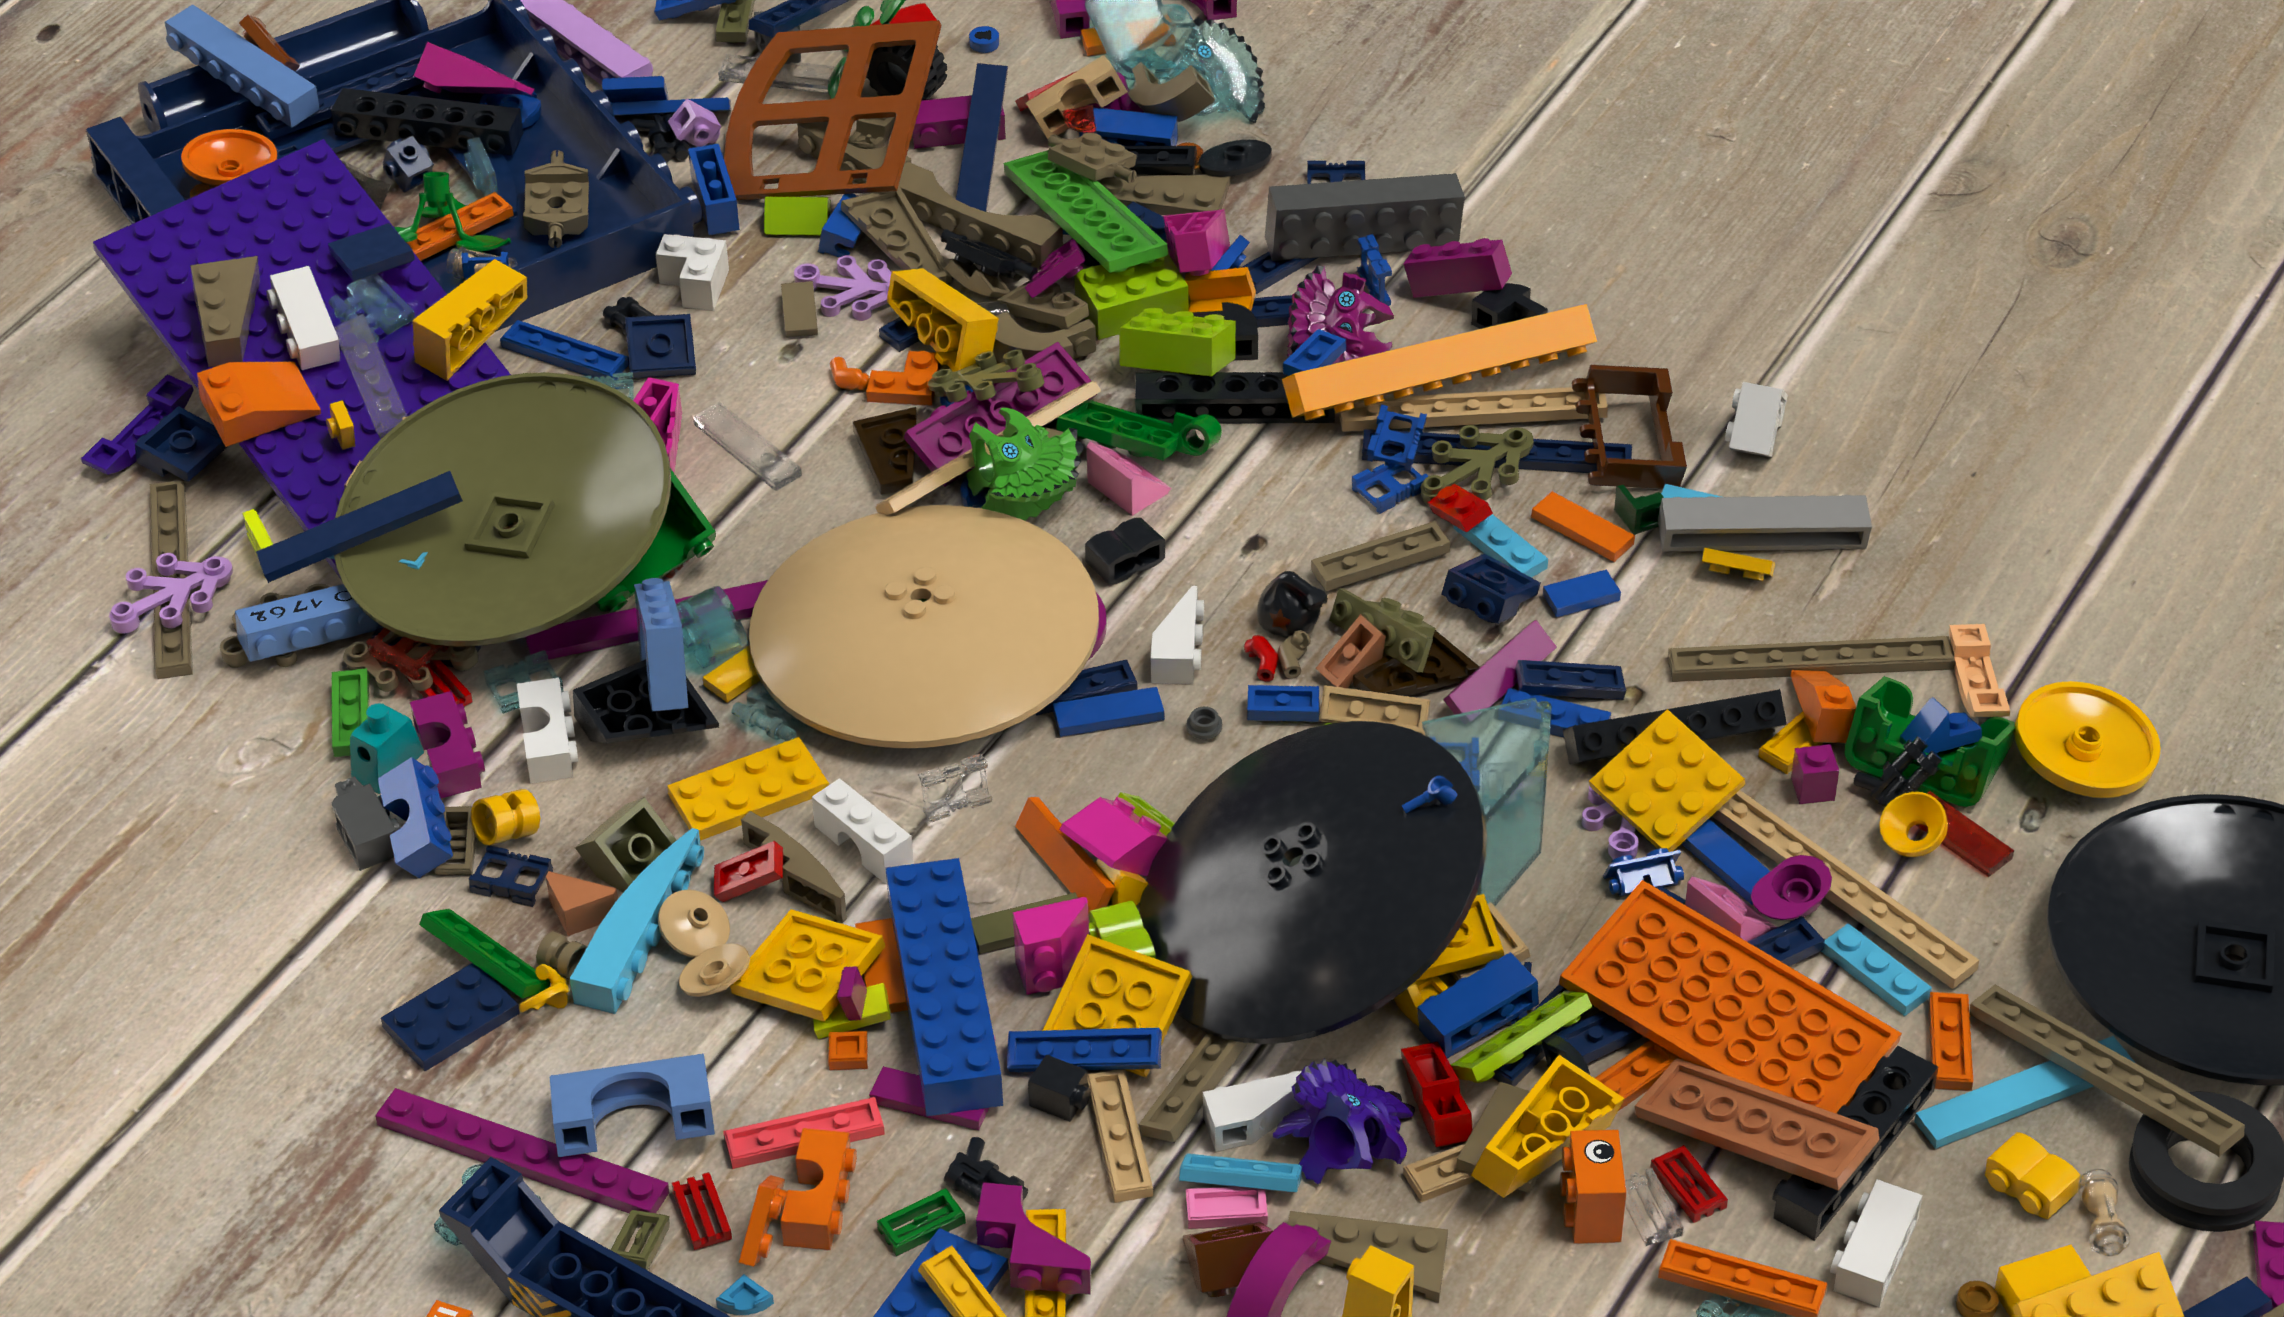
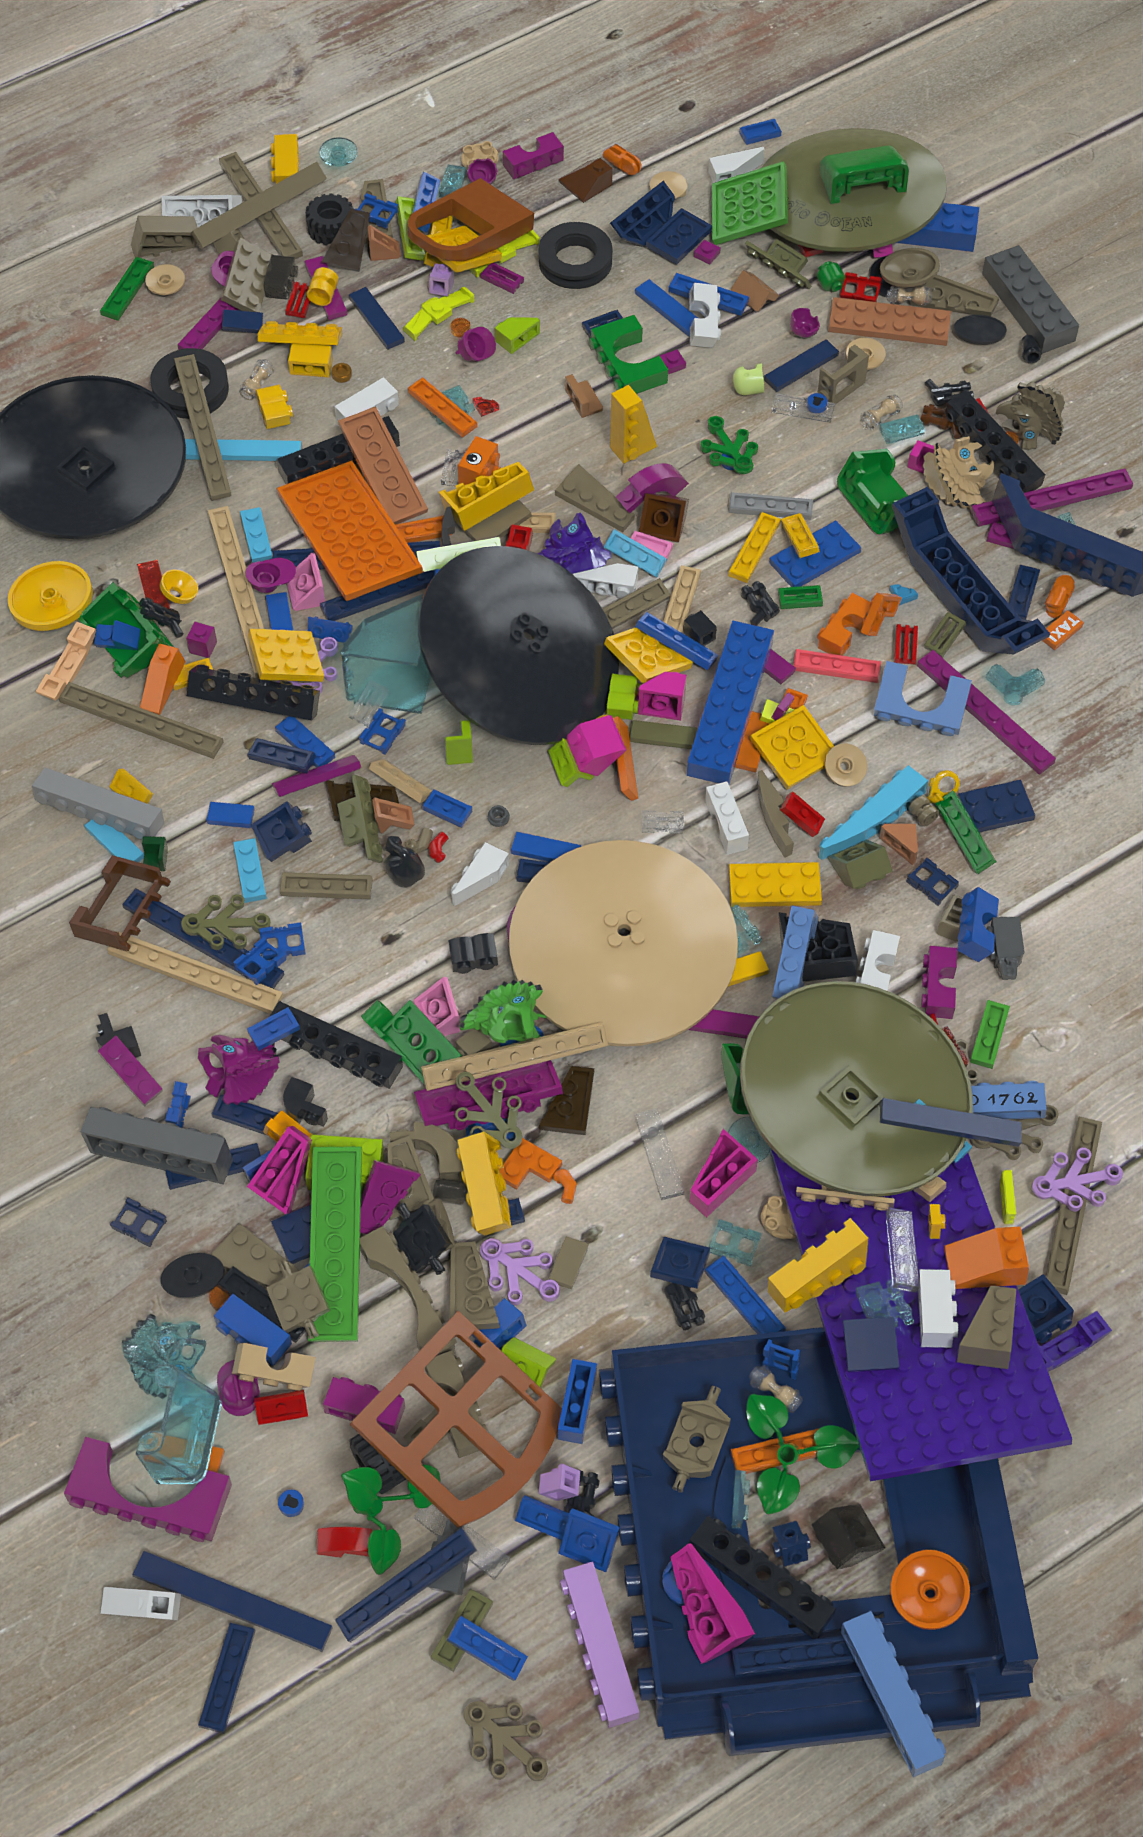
camera: 155 degrees left, 15 degrees up
dark orange plate [239,15,300,72] -> none
teal torso [350,703,424,794] -> none
yellow wheel [471,789,541,846] -> none
white brick [656,234,729,311] -> none
tan dish [658,890,730,958] -> none
clear light blue brick [676,585,748,669] -> none
dark blue tile [956,63,1008,212] -> none
magenta arch [976,1182,1091,1295] -> none
clear red tile [1062,105,1097,133] -> none
lime brick [1119,308,1236,376] -> none
dark tan arch [1128,62,1215,122] -> none
light orange brick [1282,304,1597,421] -> none
blue hand [1402,776,1457,813] -> none
red plate [1428,483,1493,532] -> none
orange tile [1531,491,1635,562] -> none
red tile [1650,1145,1728,1223] -> none
white brick [1725,382,1788,458] -> none
orange tile [1928,992,1973,1091] -> none

